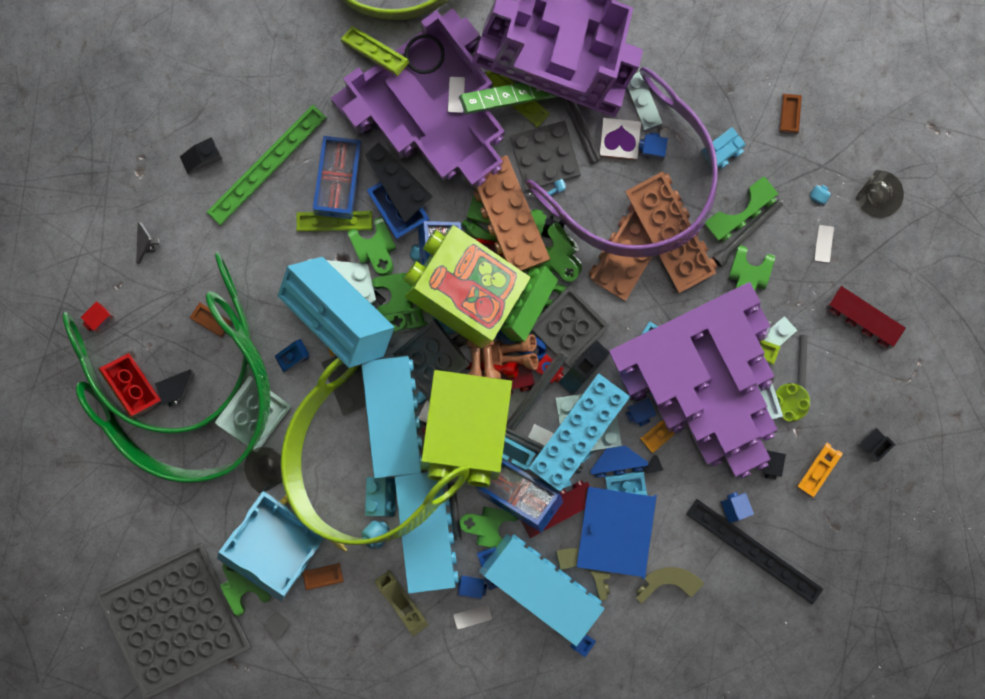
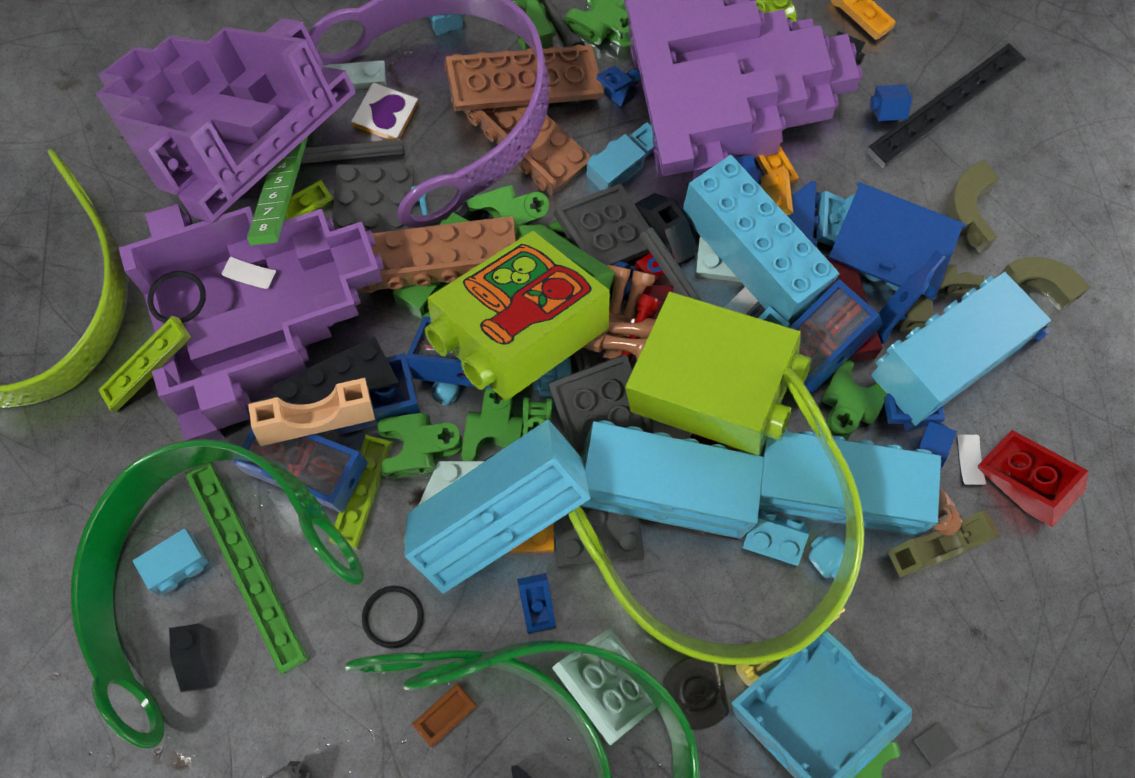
camera: 75 degrees left, 15 degrees down
dark orange tile [302,563,344,590] -> none
blue brick [639,132,668,160] -> none
black slope [645,455,664,474] -> none
none -> green piece [71,439,364,749]
none -> medium azure piece [133,528,210,595]
none -> light nougat arch [248,378,375,446]
none -> black tyre [362,586,424,648]
none -> medium azure piece [587,134,646,190]
none -> blue bracket [596,65,641,106]
none -> light orange plate [761,166,793,215]
none -> blue piece [877,250,946,344]
none -> nougat plate [933,489,963,535]
none -> red slope [978,430,1088,527]
none -> olive arch [998,257,1091,311]

